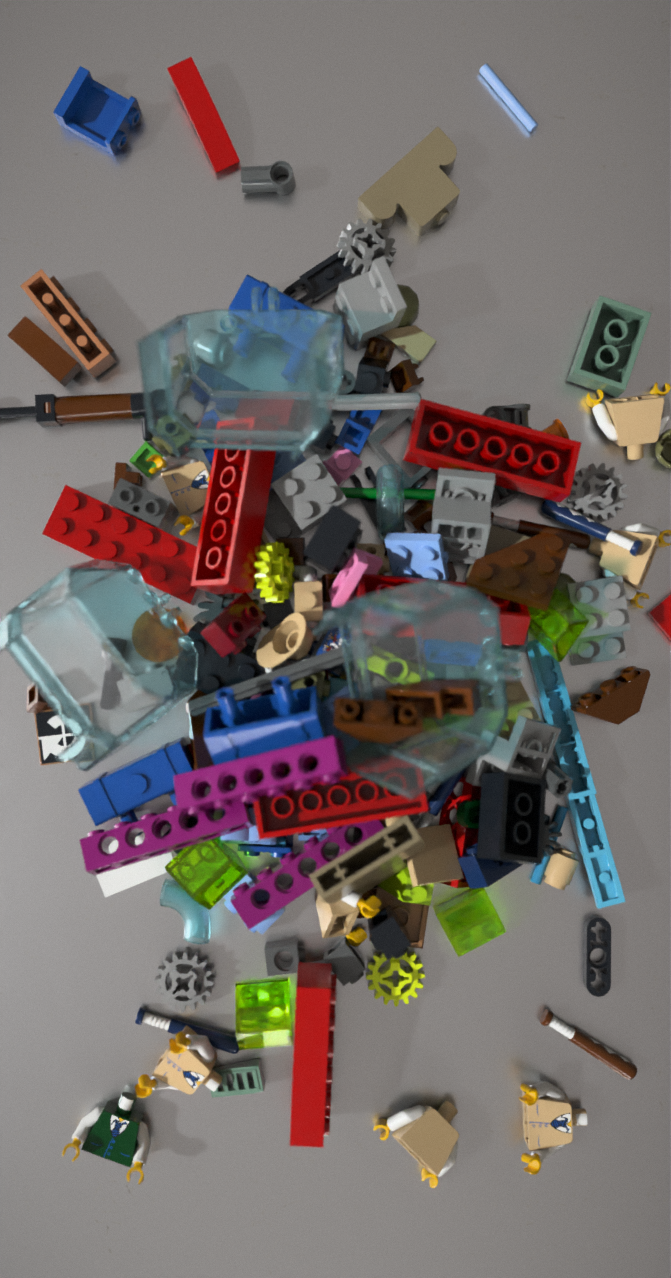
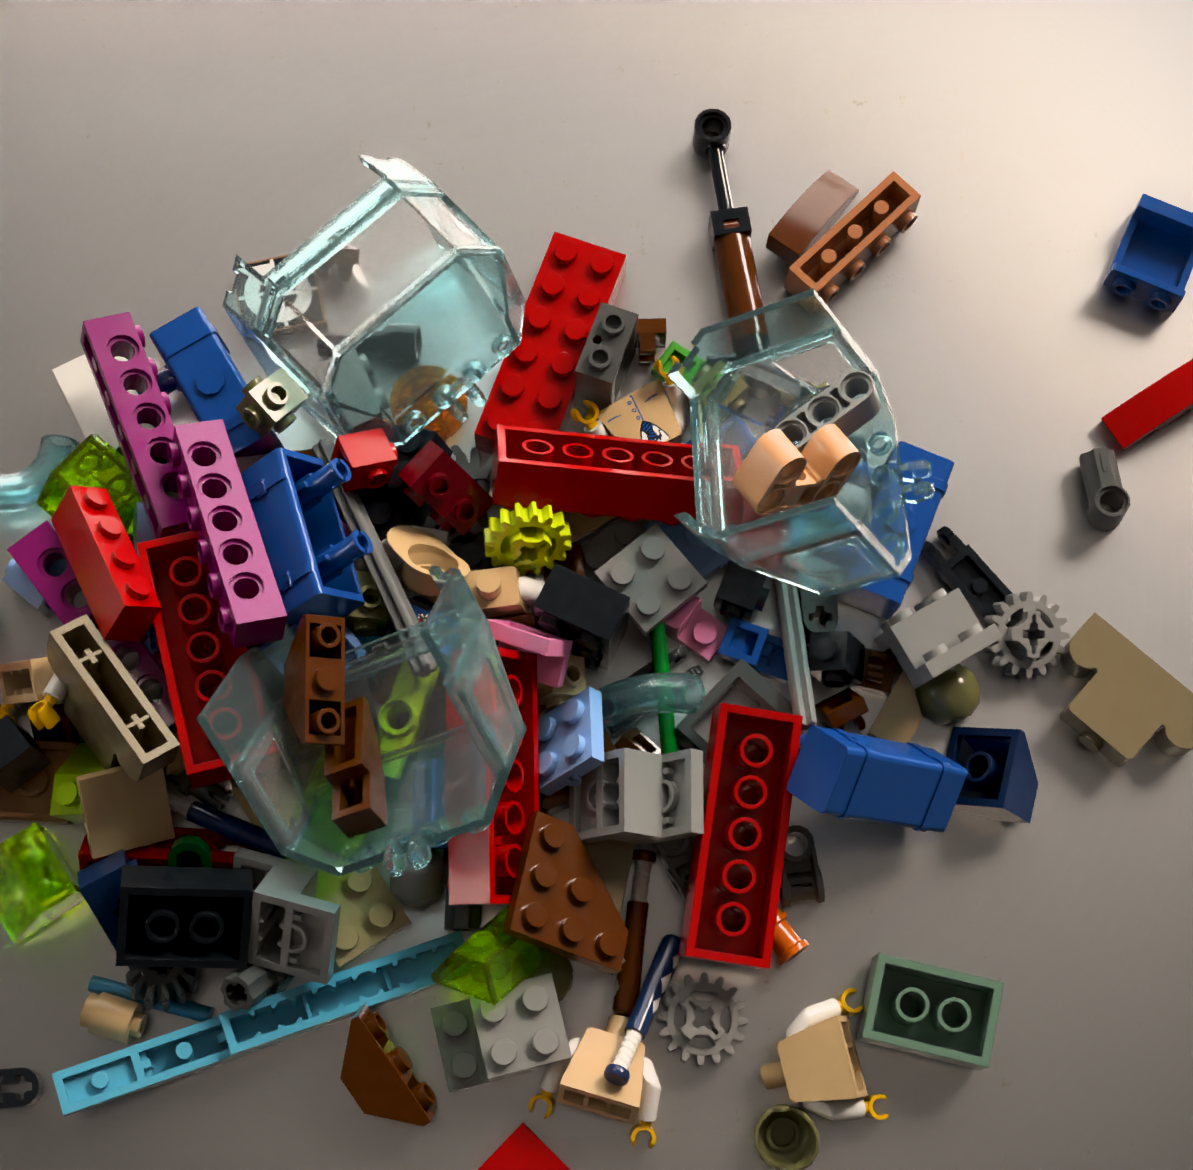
camera: 80 degrees right, 15 degrees down
none -> red brick [51,485,162,641]
none -> olive brick [235,367,308,438]
none -> brick [330,428,398,492]
none -> light nougat beam [733,424,861,515]
none -> light grey beam [775,370,881,453]
none -> blue piece [787,725,967,833]
none -> dark blue slope [946,727,1038,823]

